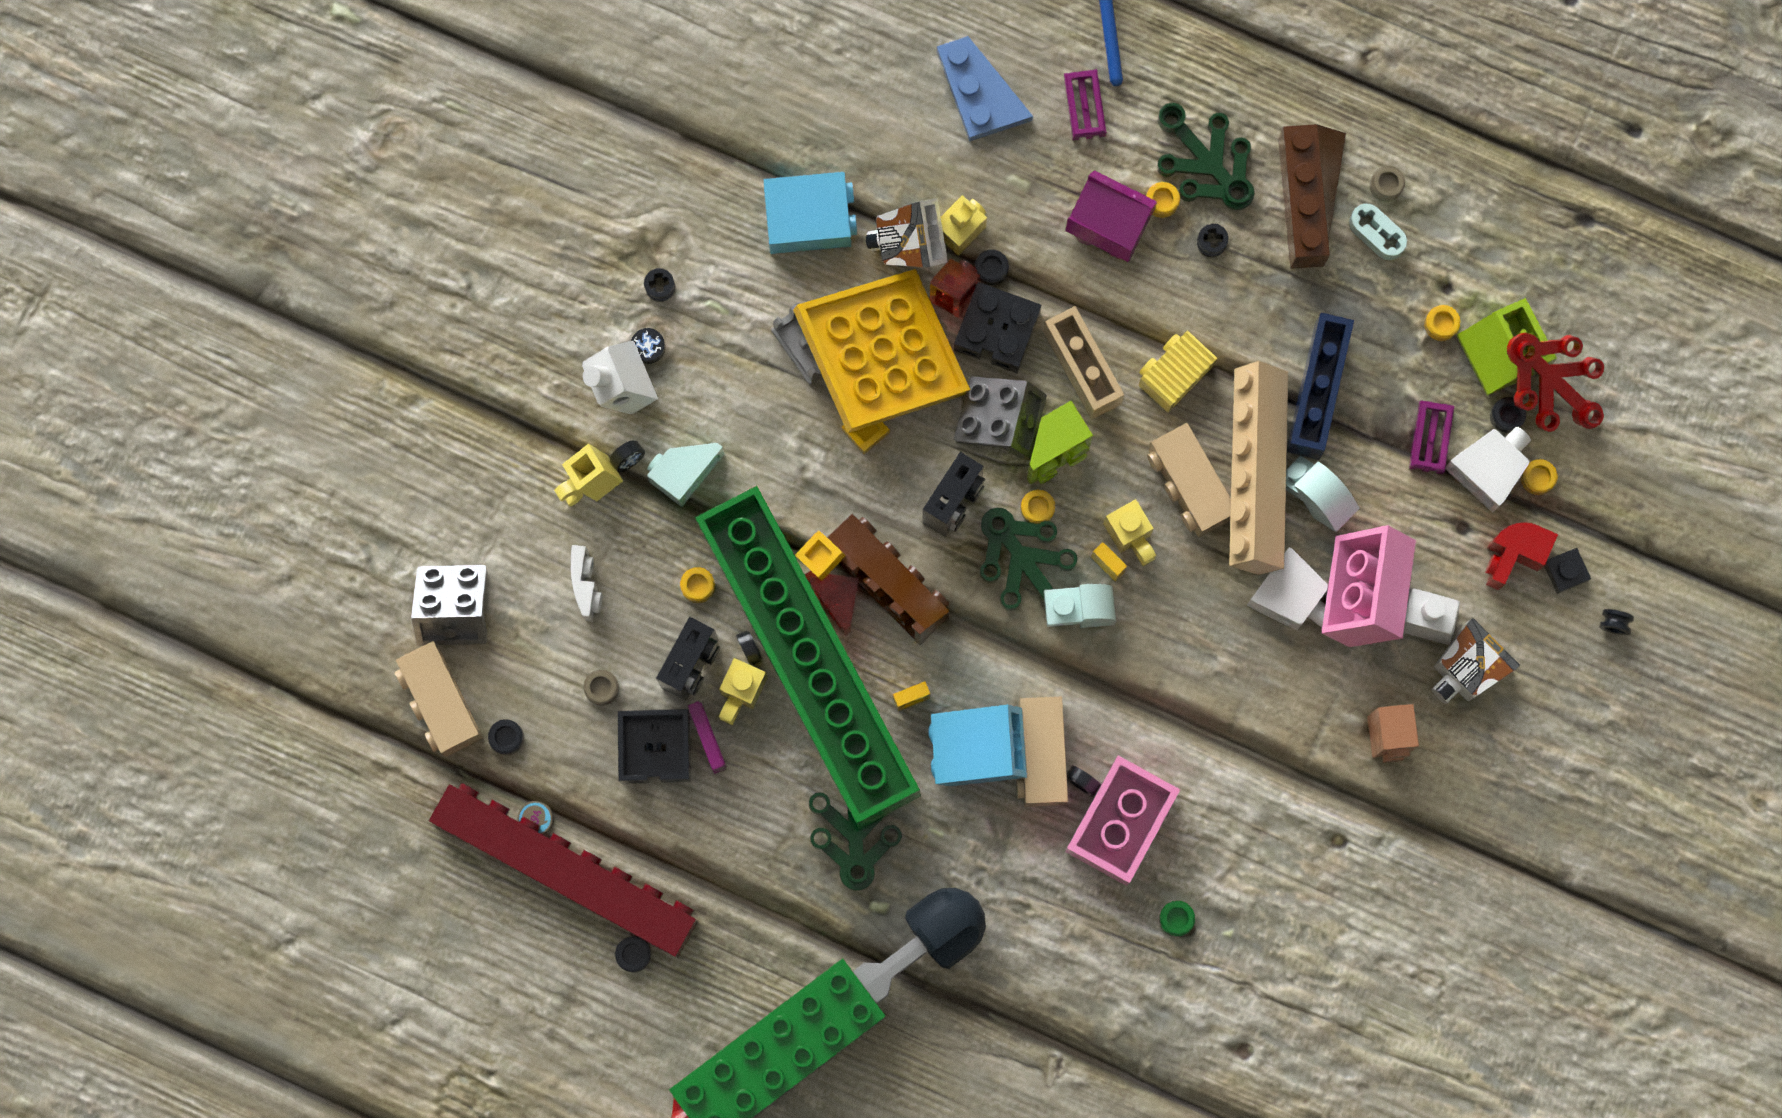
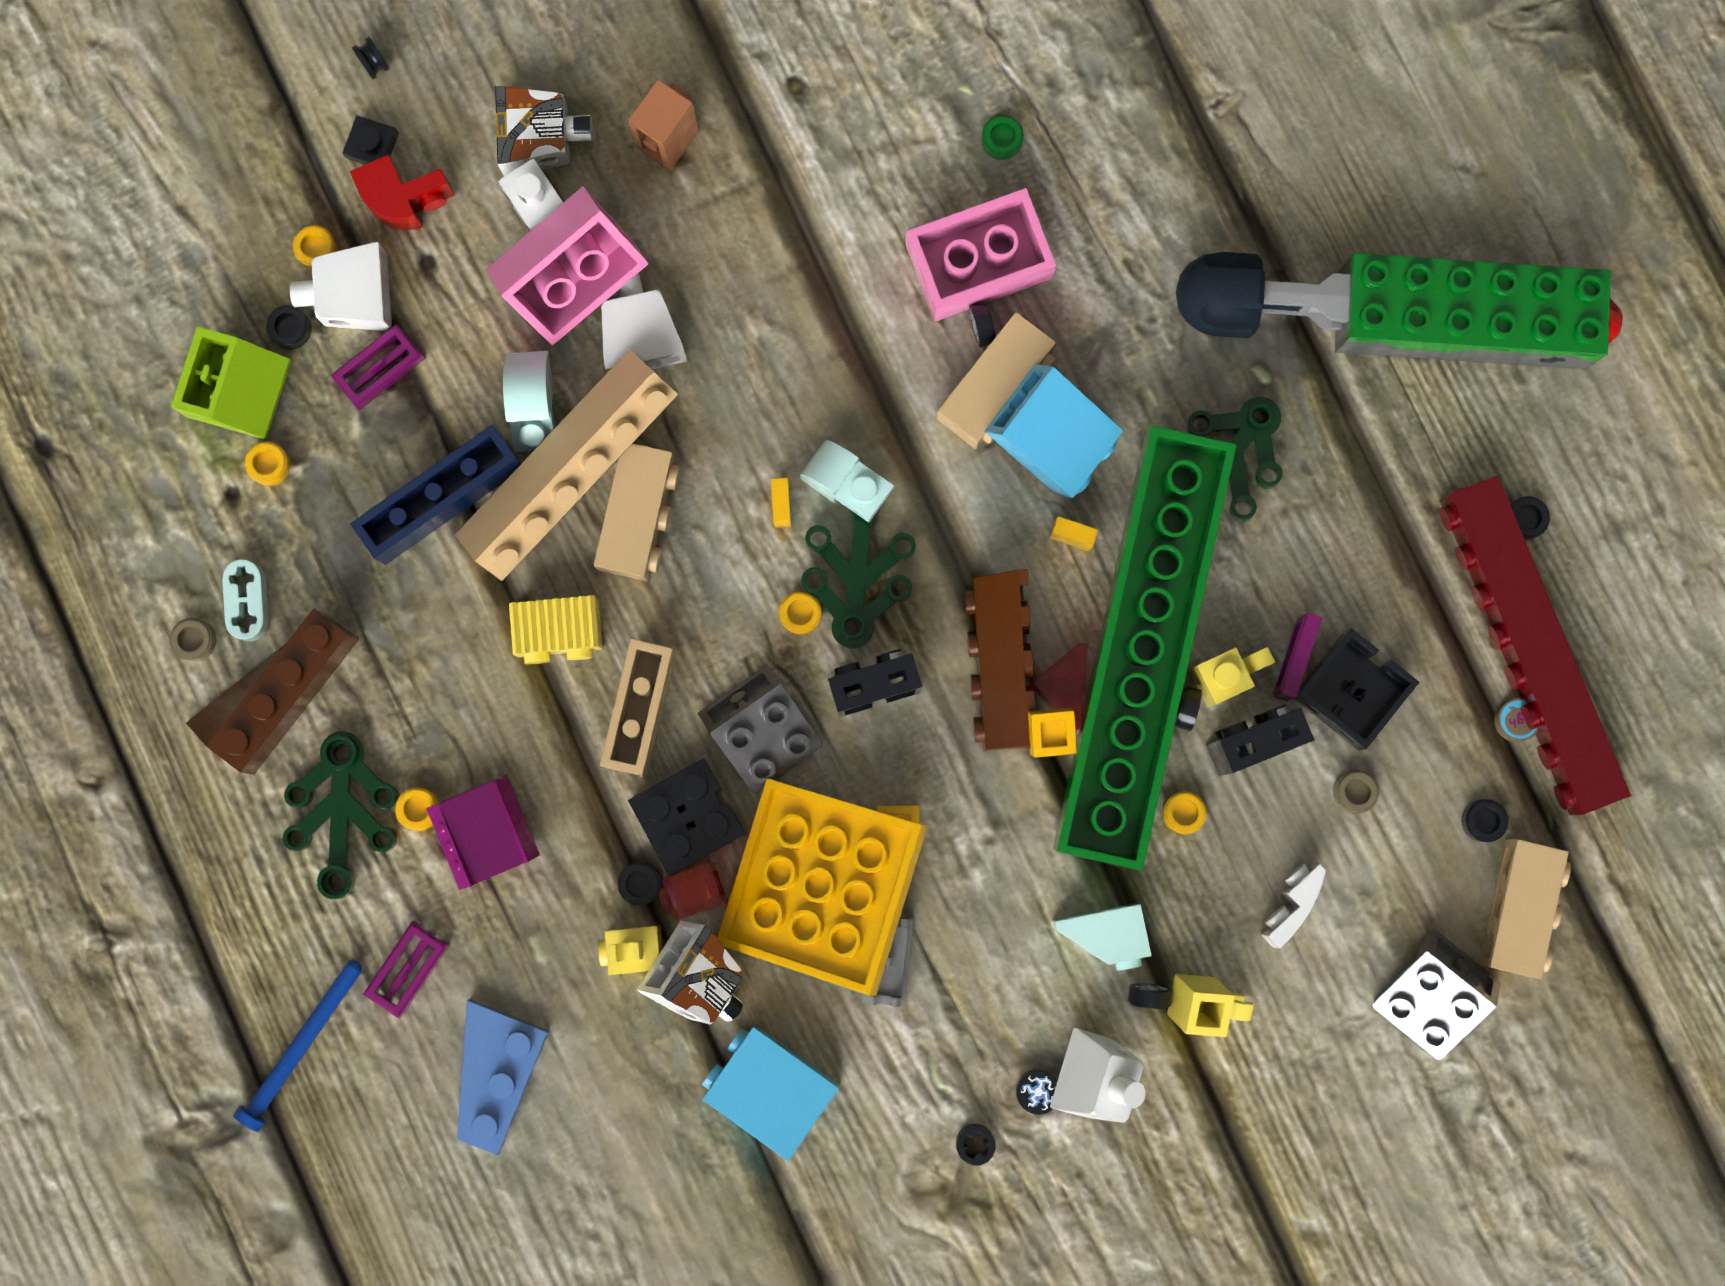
camera: 140 degrees left, 5 degrees up
lime slope [1027,401,1093,485] -> none
light yellow brick [1103,499,1156,566] -> none
black bush [1197,223,1229,257] -> none
red plant [1507,333,1605,432] -> none

